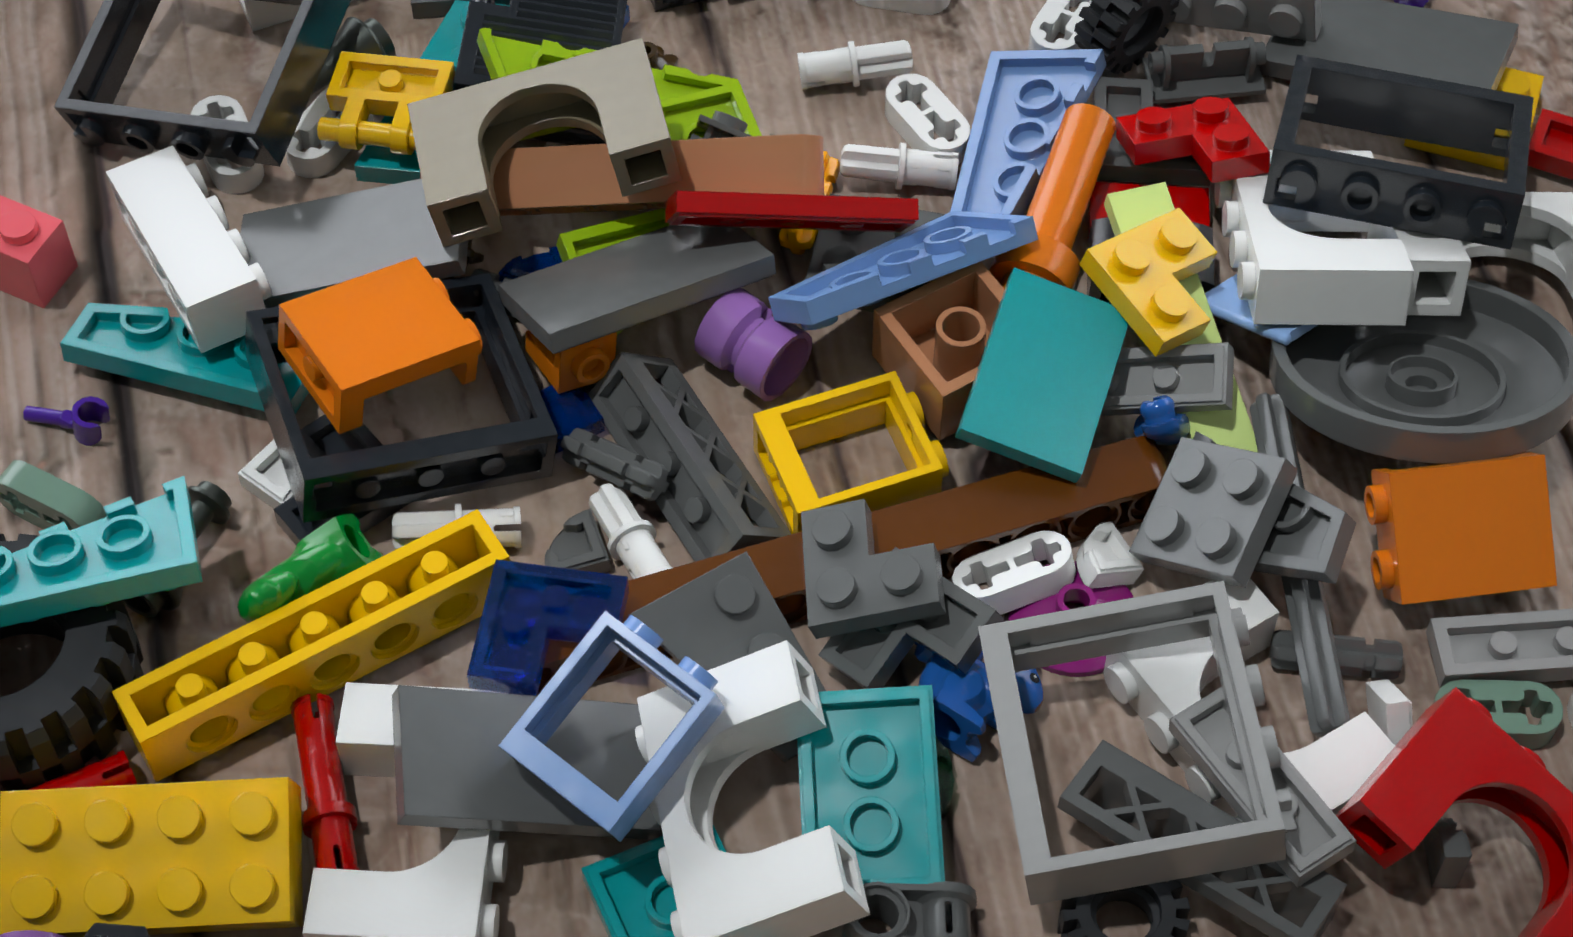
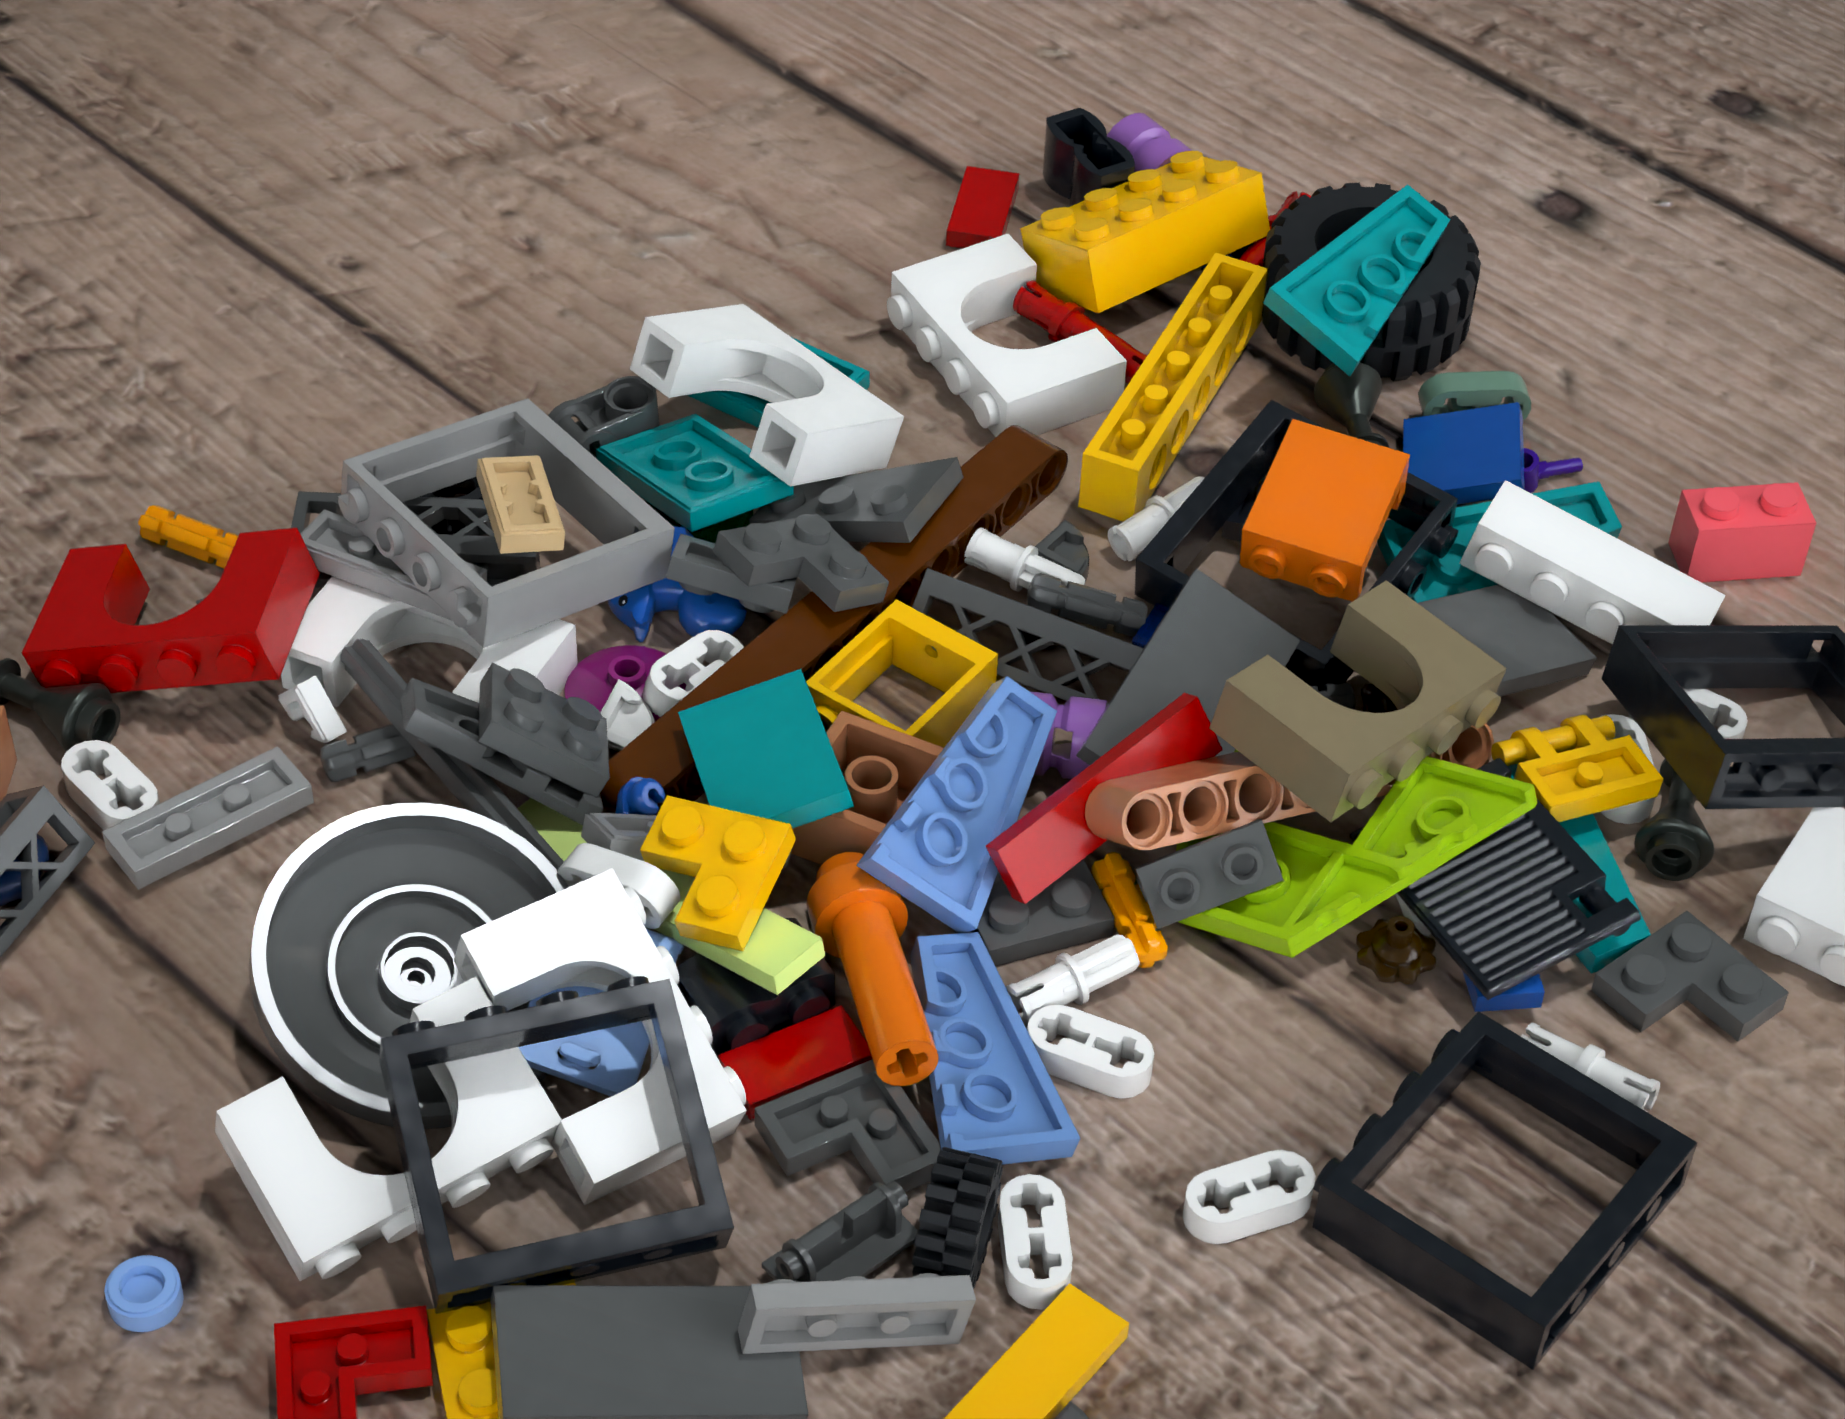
camera: 145 degrees right, 10 degrees down
green animal [237,514,382,623] -> none
dark grey tile [392,685,663,840] -> none
clear blue plate [467,559,629,696] -> none
medium blue window [498,611,725,842] -> none
white axle [797,40,913,90] -> none
red plate [1116,97,1270,183] -> none
orange panel [1364,451,1557,605] -> none
sand green beam [1432,679,1563,750] -> none
none -> tan plate [476,455,565,554]
none -> white beam [557,843,681,929]
none -> blue tile [1403,402,1524,504]

